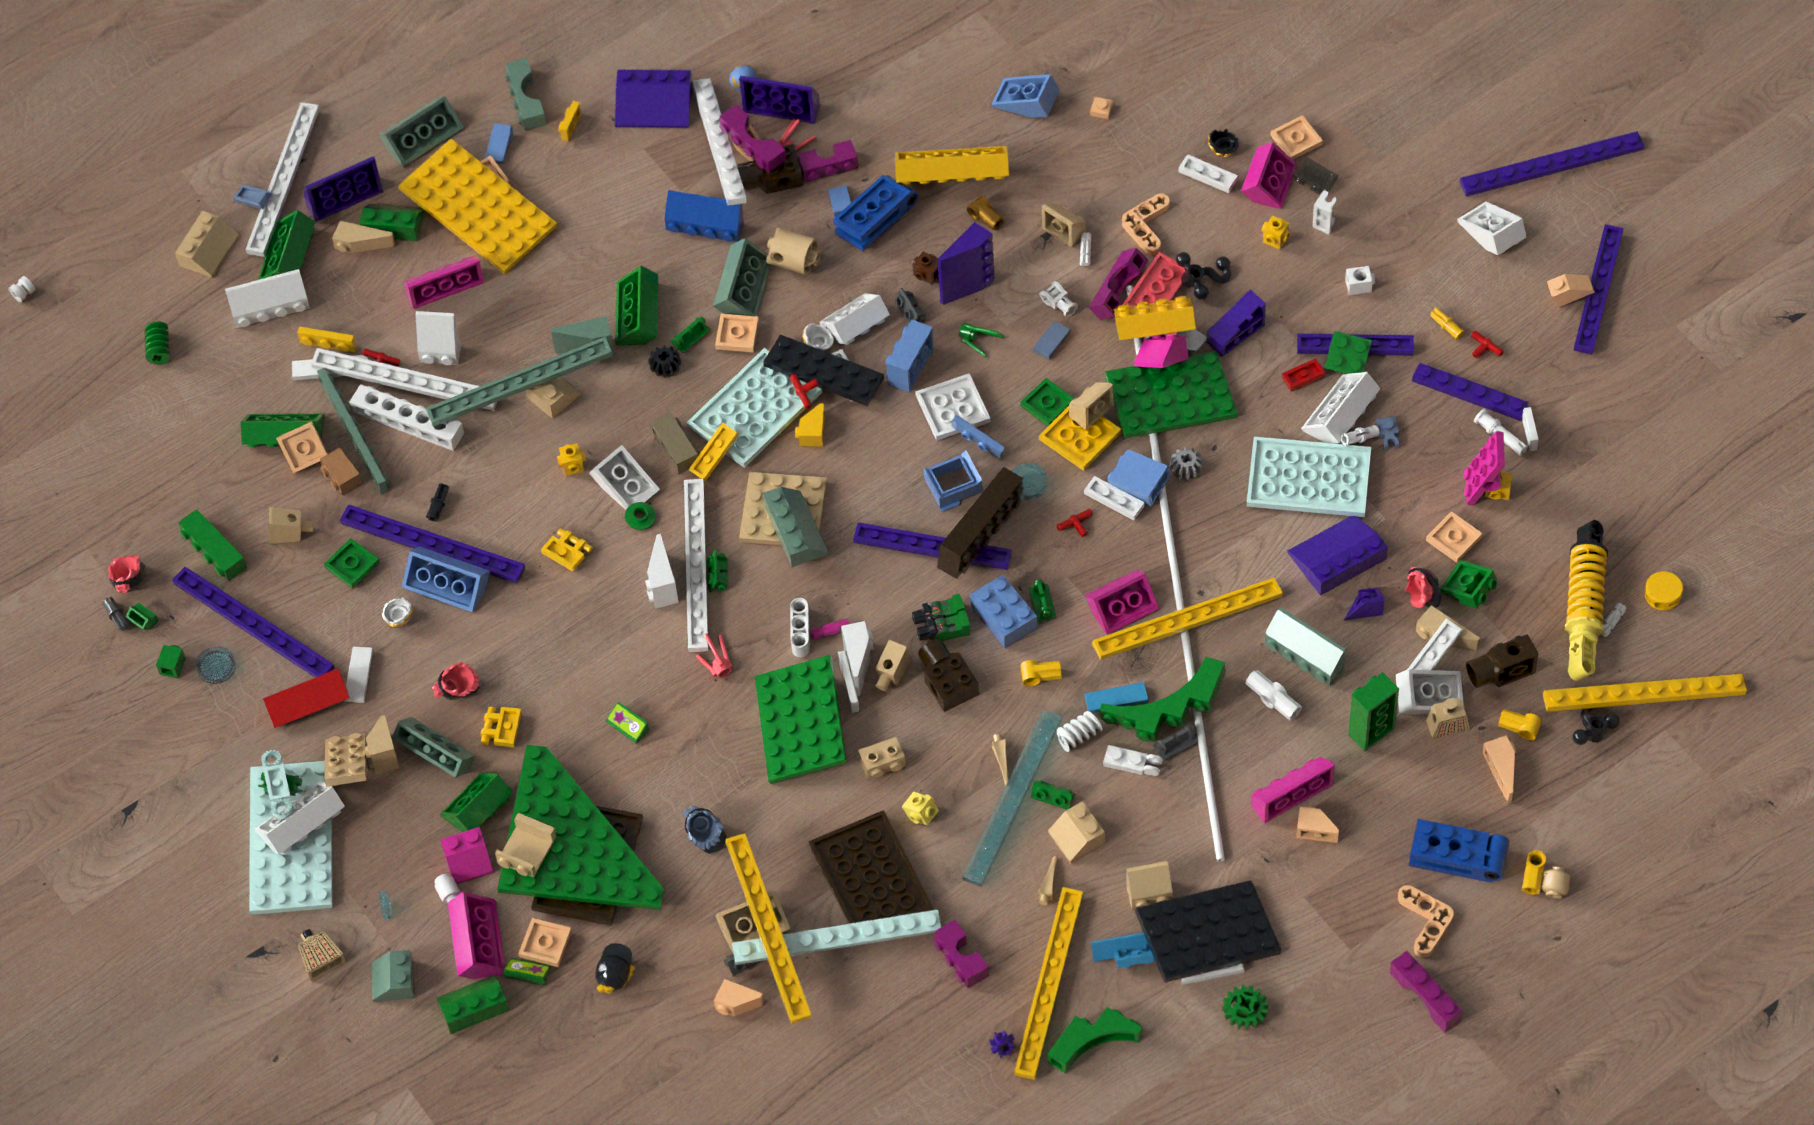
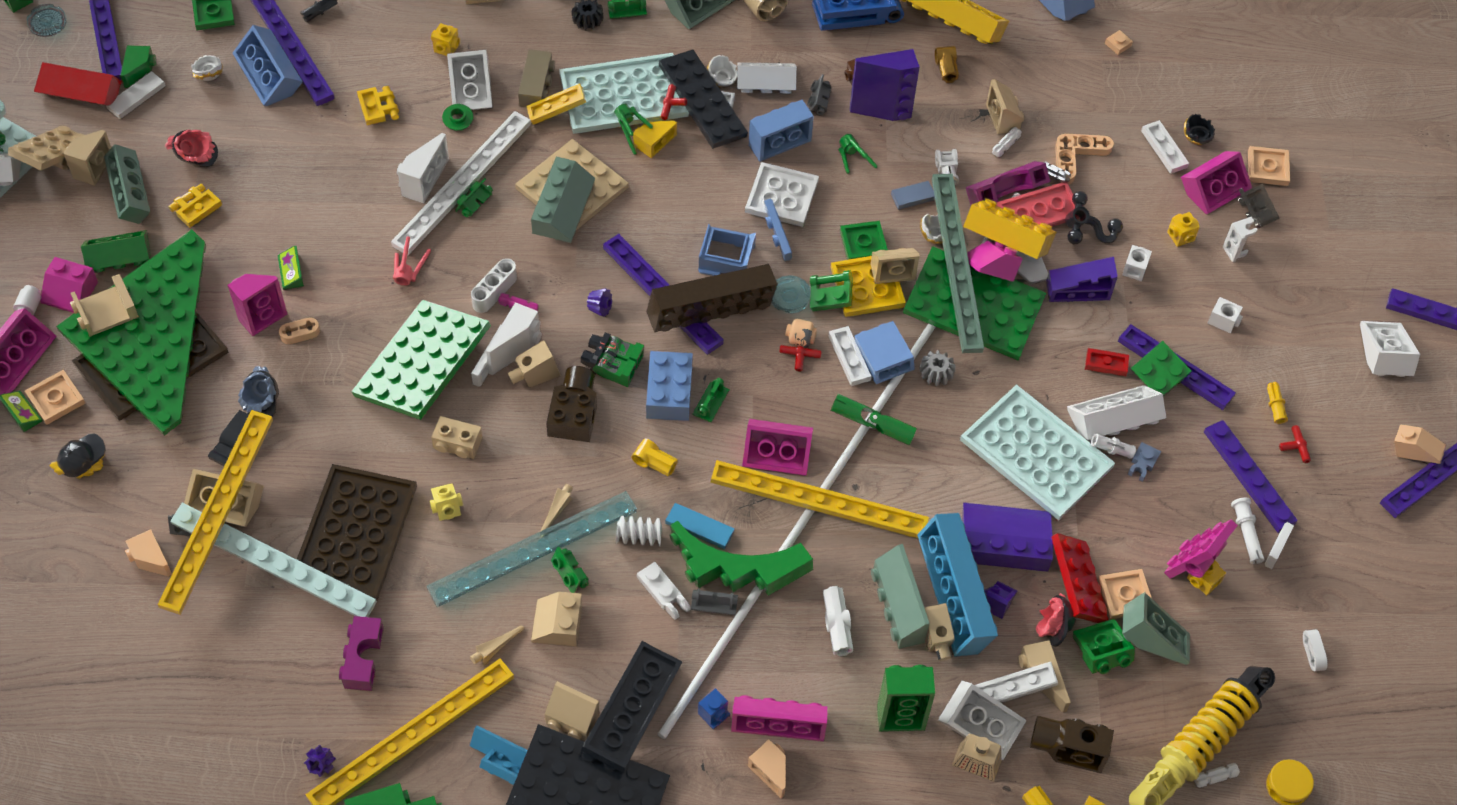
camera: 30 degrees right, 0 degrees up
light nougat plate [715,314,759,352] -> none
none -> green slope [120,45,156,88]
none -> black piece [208,410,249,466]
none -> dark pink slope [228,274,287,336]
none -> light nougat beam [279,318,320,344]
none -> black plate [581,641,682,772]
none -> dark purple piece [587,288,613,317]
none -> green plant [614,103,653,155]
none -> blue brick [698,688,731,730]
none -> light nougat head [785,318,817,348]
none -> green plate [810,270,853,312]
none -> green piece [830,393,917,445]
none -> dark azure brick [917,513,998,657]
none -> white hair [920,213,943,244]
none -> tan torso [925,603,954,661]
none -> sand green plate [932,174,984,353]
none -> flat silver axle [1044,162,1071,183]
none -> red plate [1051,533,1109,623]
none -> white brick [1122,245,1152,281]
none -> sand green slope [1122,592,1190,665]
none -> white beam [1303,629,1328,672]

